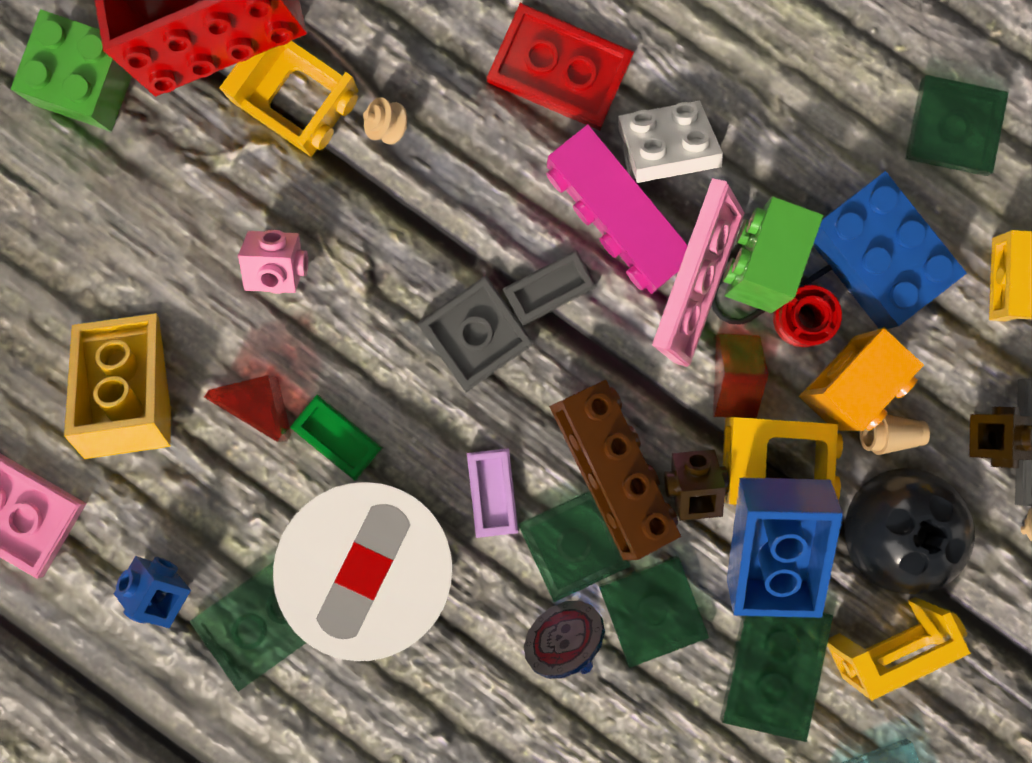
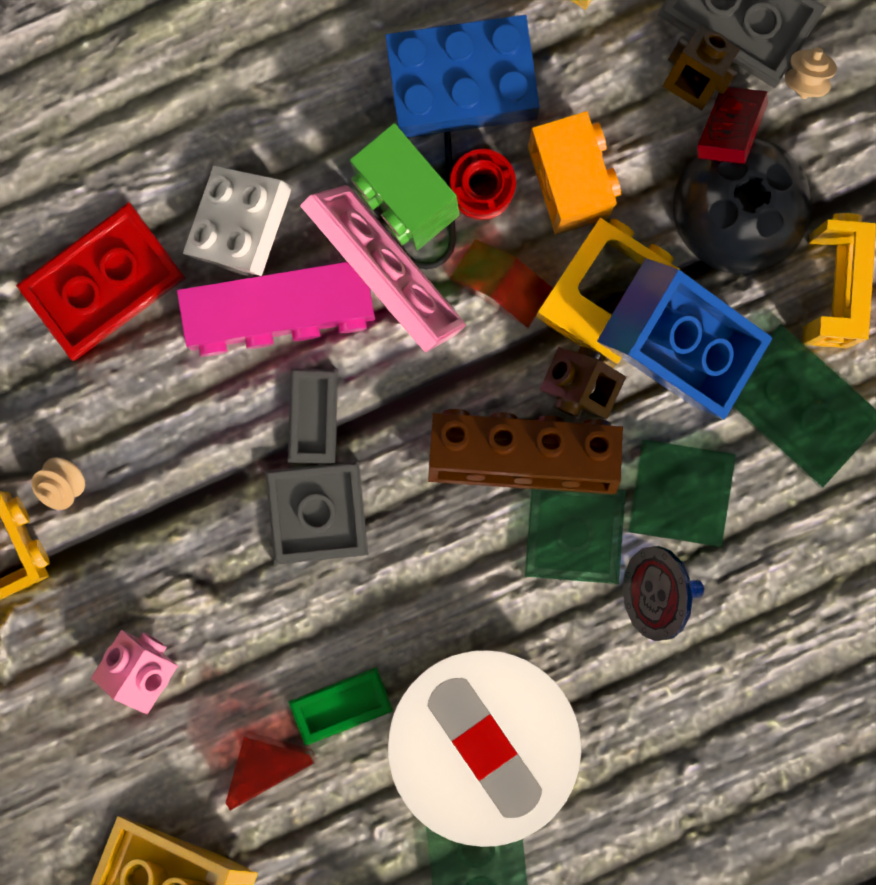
camera: 65 degrees left, 0 degrees up
lavender tile [467,448,518,538] -> none
tan cone [860,414,930,455] -> none
none -> dark red tile [697,87,768,164]

